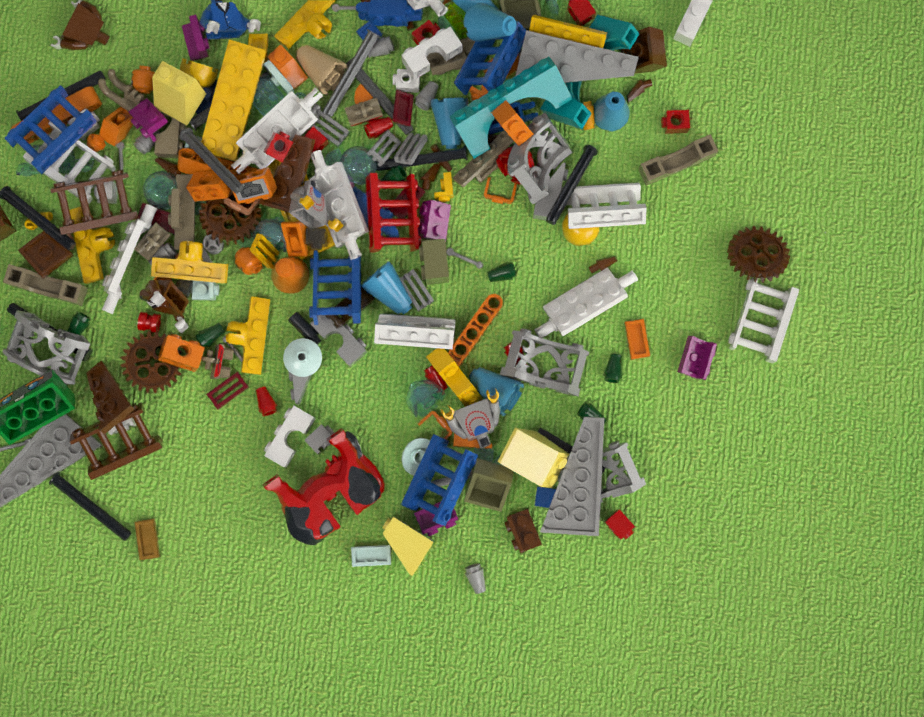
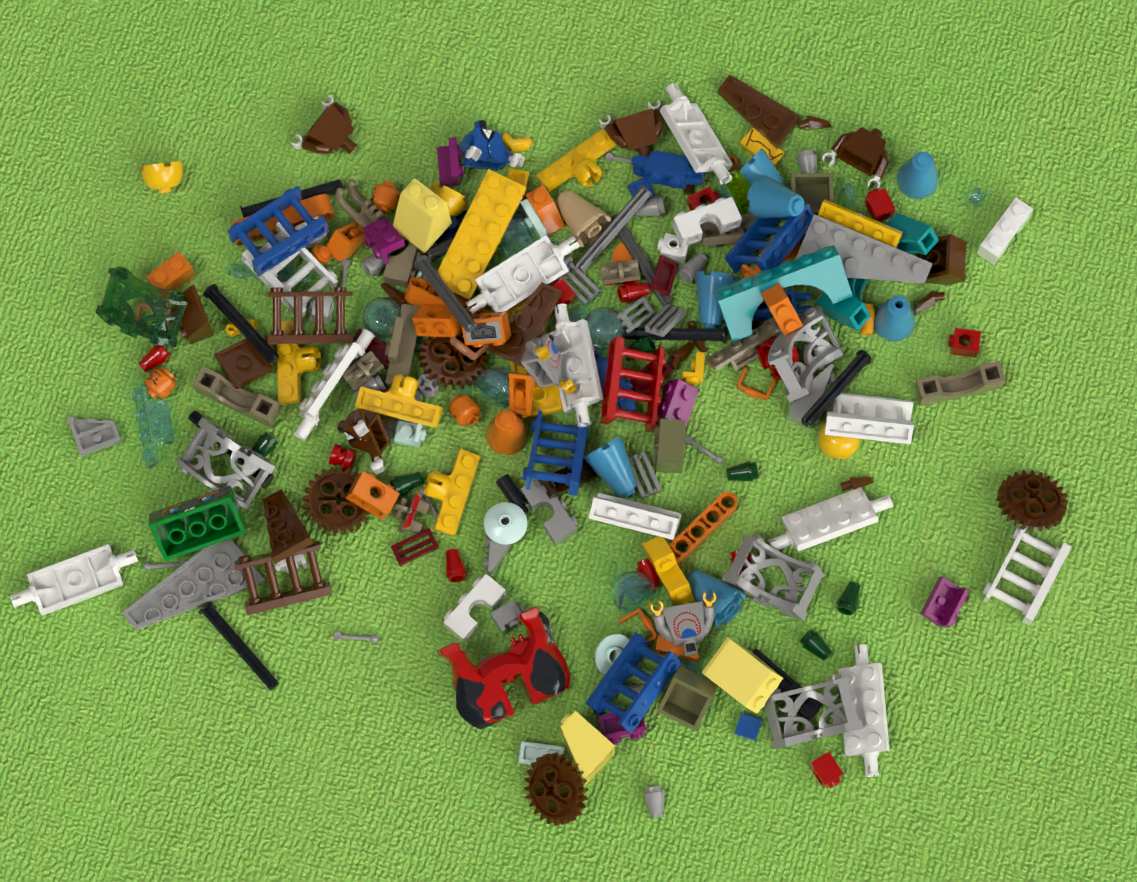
camera: 10 degrees right, 10 degrees down
pearl gold tile [135,519,160,560] -> none
yellow tile [250,233,280,269] -> none
red brick [263,131,293,162] -> none
clear smoke plate [305,228,328,250] -> none
reddish brown bracket [504,509,542,553] -> none
light grey wing [540,416,605,536] -> none
orange tile [624,319,650,360] -> none
none -> light grey hinge [333,631,379,643]
none -> yellow arm [501,133,532,152]
none -> reddish brown gear [524,752,589,826]
none -> white plate [838,644,890,777]

